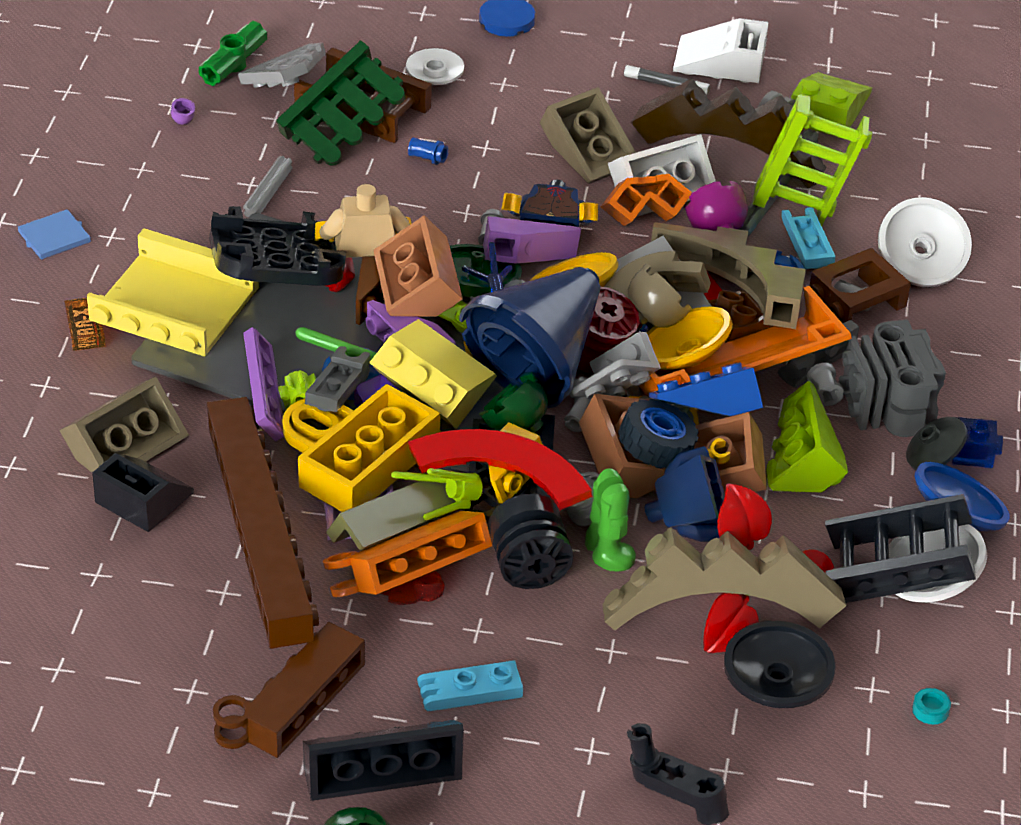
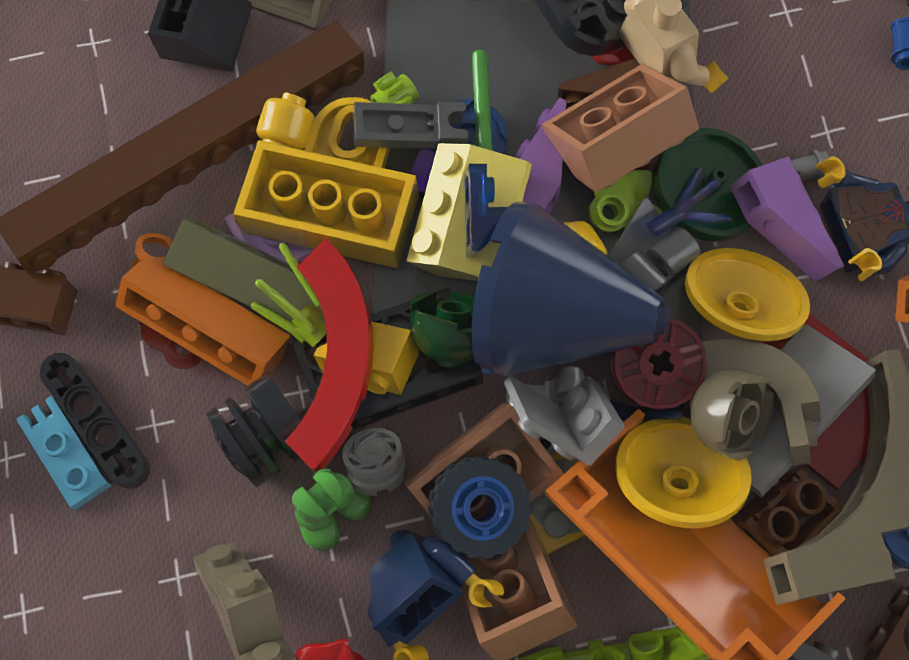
camera: 75 degrees right, 30 degrees up
medium lavender tile [243,327,284,441] -> none
blue slope [649,362,763,416] -> none
none -> black beam [40,352,150,489]
none -> yellow head [256,93,314,150]
none -> clear blue slope [464,164,508,257]

